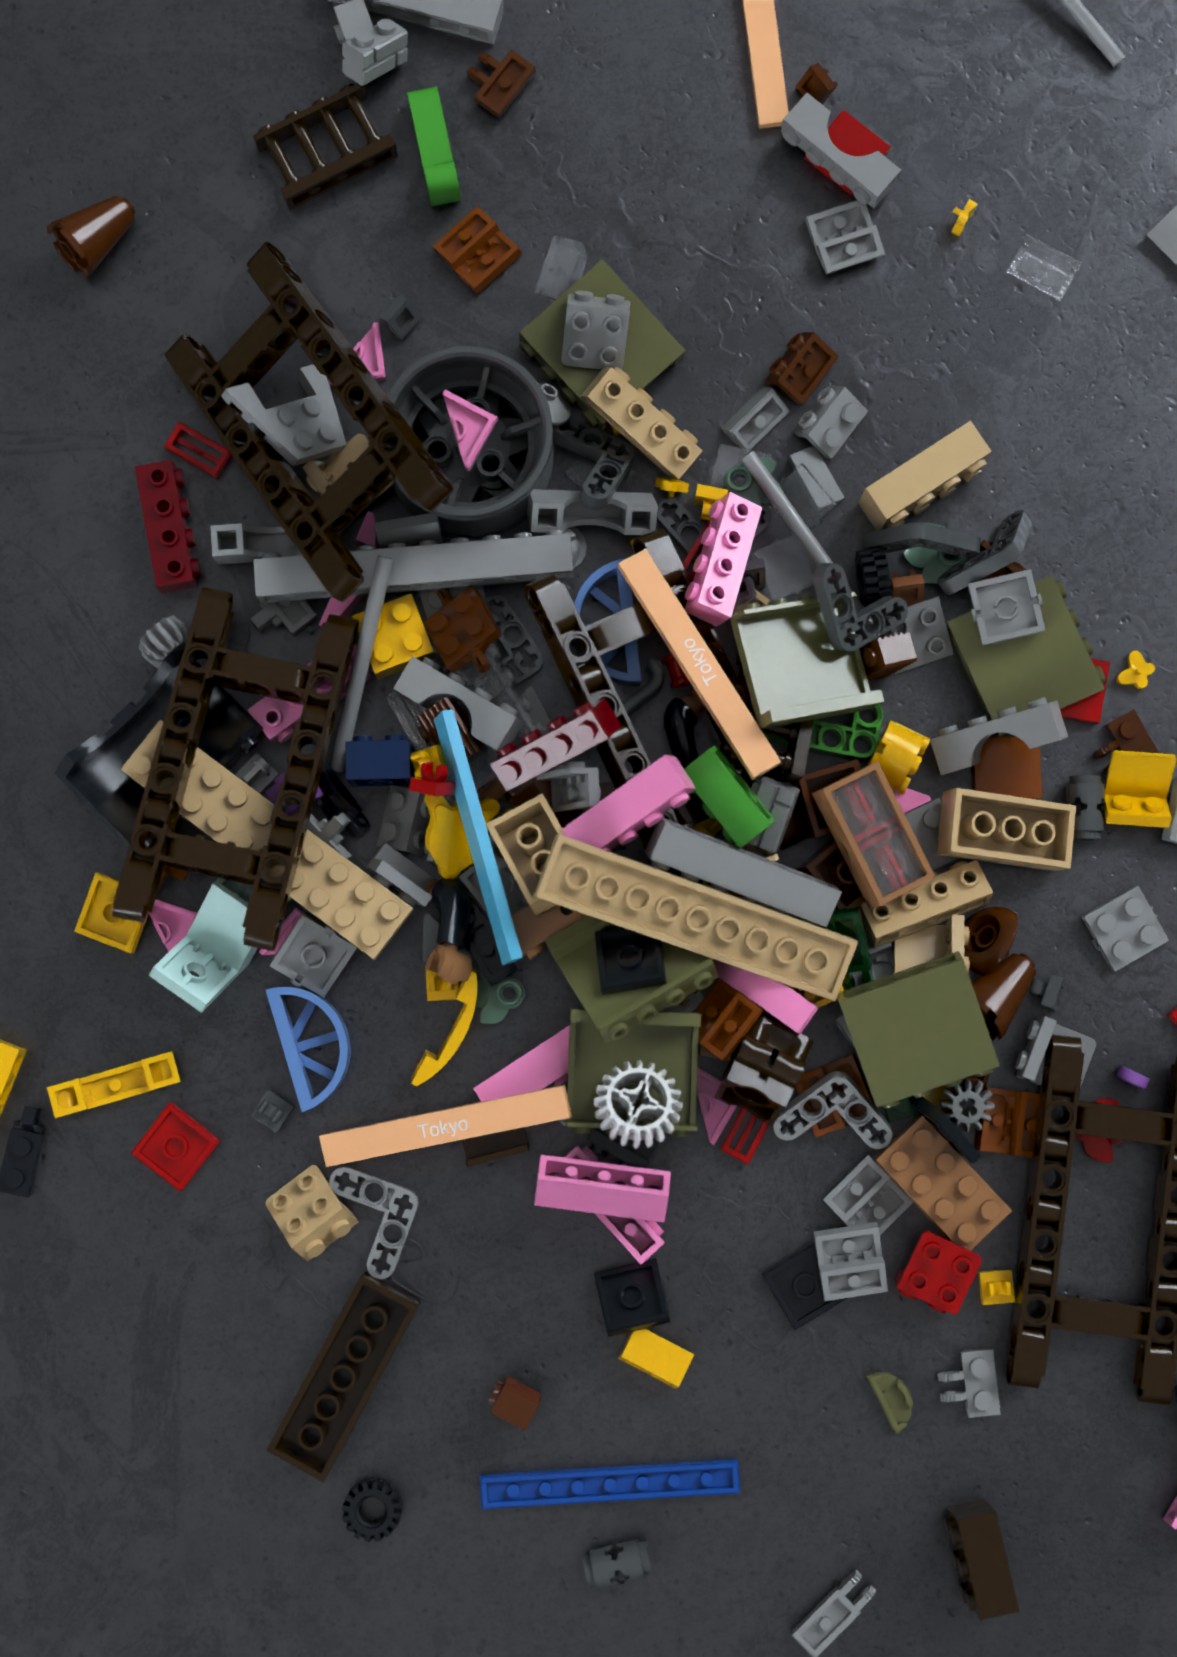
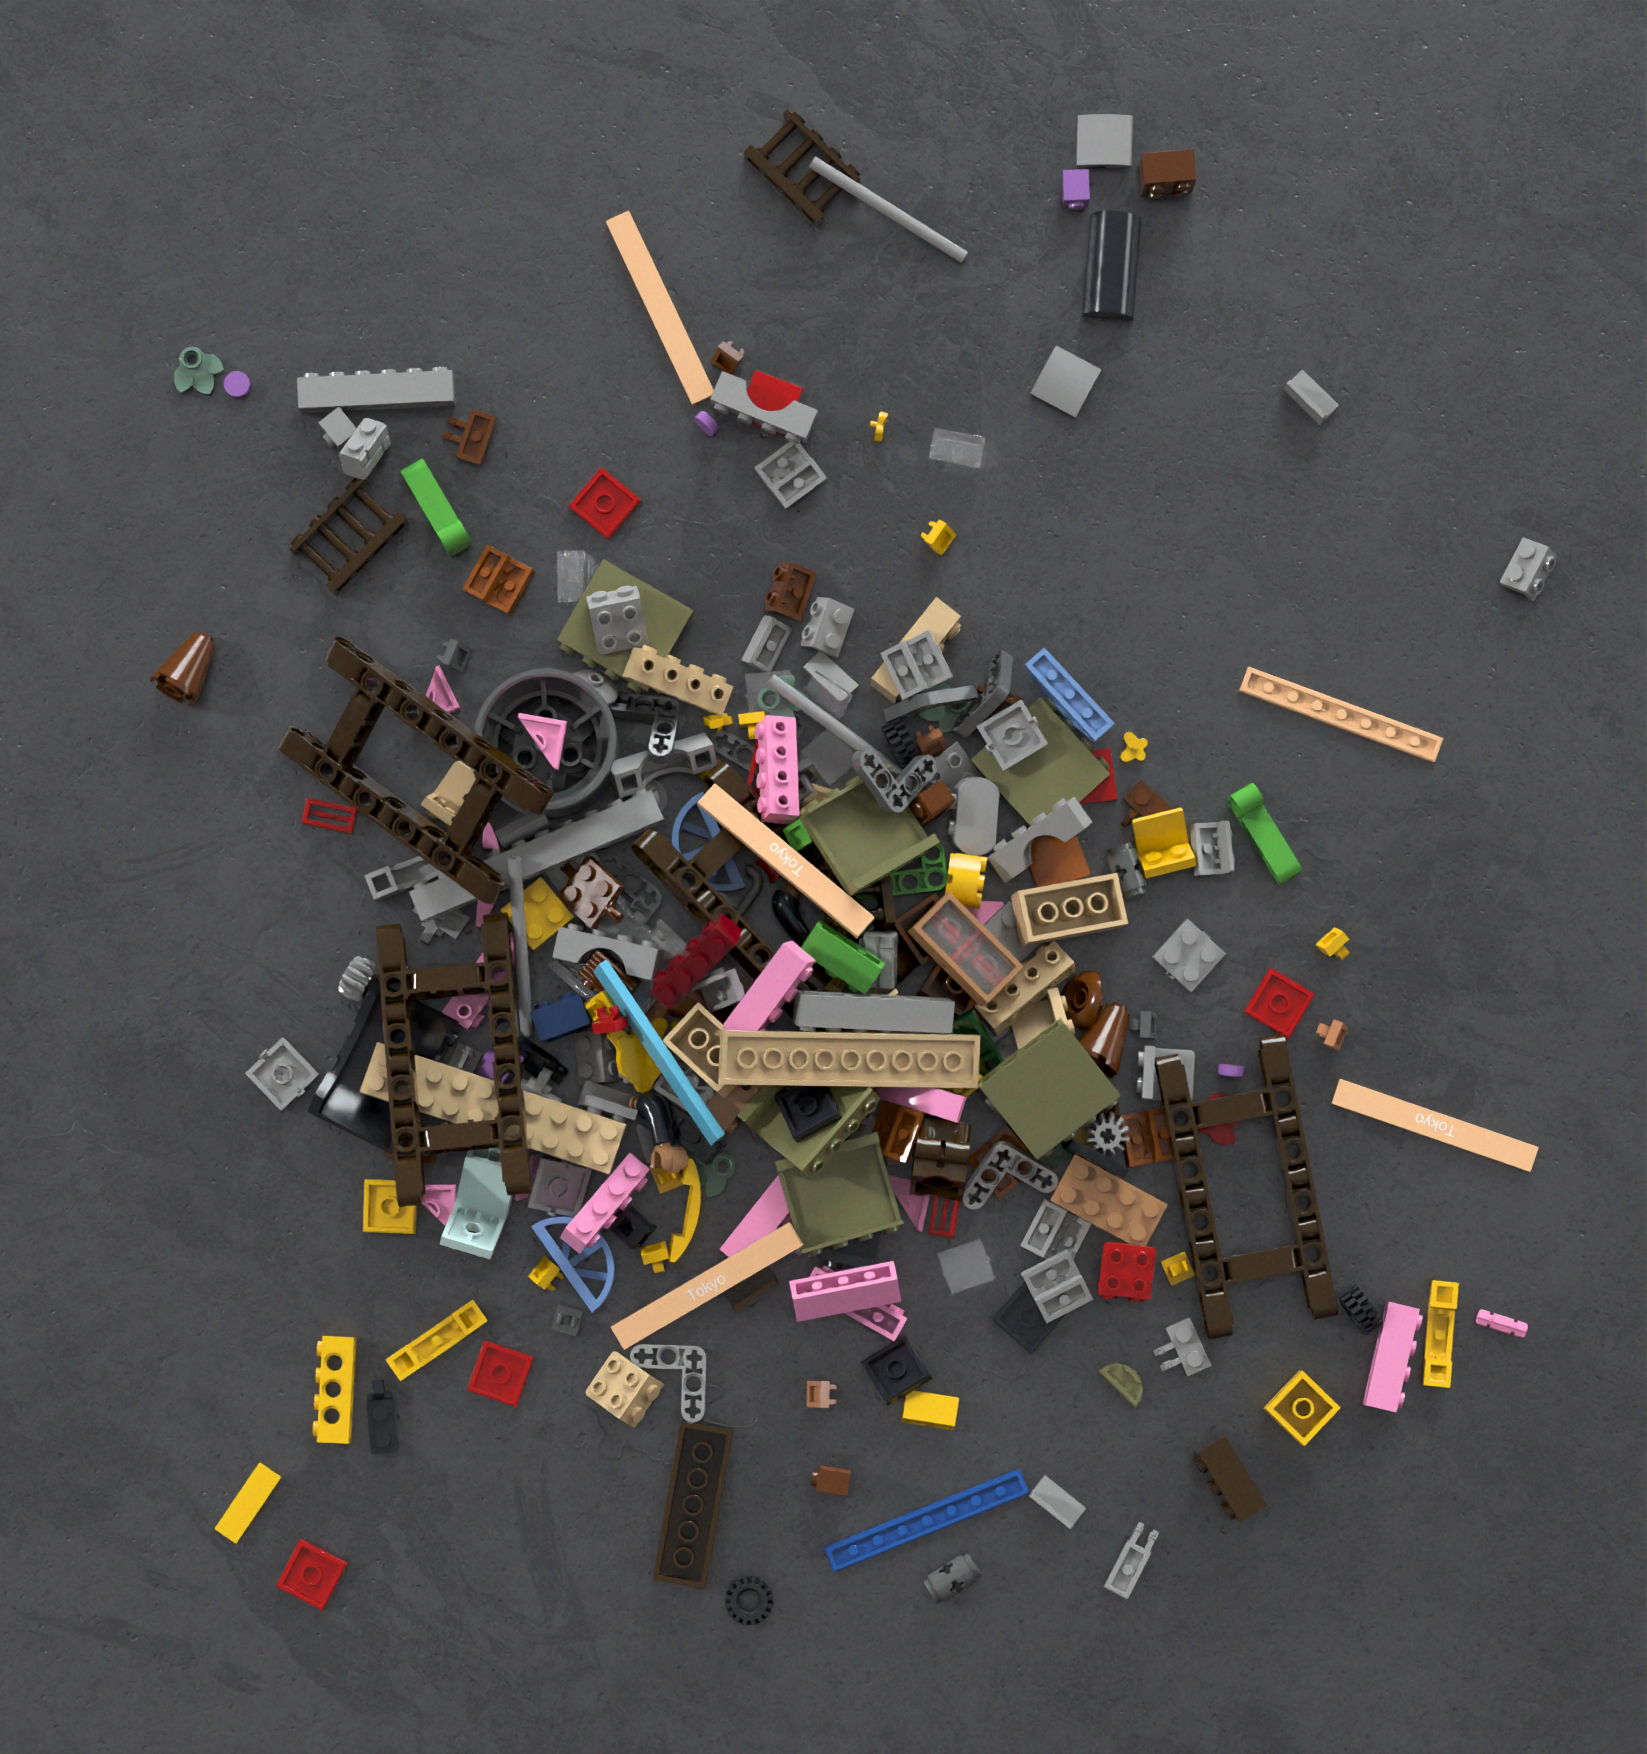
camera: 20 degrees left, 0 degrees up
dark red brick [135,460,202,594] -> none
light grey wing [221,364,347,467] -> none
white gear [594,1060,682,1149] -> none
none -> light grey plate [245,1037,320,1111]
none -> yellow tile [528,1256,564,1291]
none -> bright pink brick [560,1153,650,1254]
none -> red tile [568,467,641,540]
none -> black brick [610,1207,657,1249]
none -> yellow tile [640,1241,669,1274]
none -> medium lavender tile [694,411,719,436]
none -> bright green tile [783,819,814,852]
none -> nougat tile [807,1381,837,1408]
none -> light grey slope [880,630,953,700]
none -> yellow tile [921,520,956,556]
none -> clear piece [937,1238,995,1294]
none -> light grey brick [946,776,999,856]
none -> medium blue window [1025,648,1115,742]
none -> light grey panel [1028,1475,1086,1529]
none -> yellow brick [1263,1370,1341,1446]

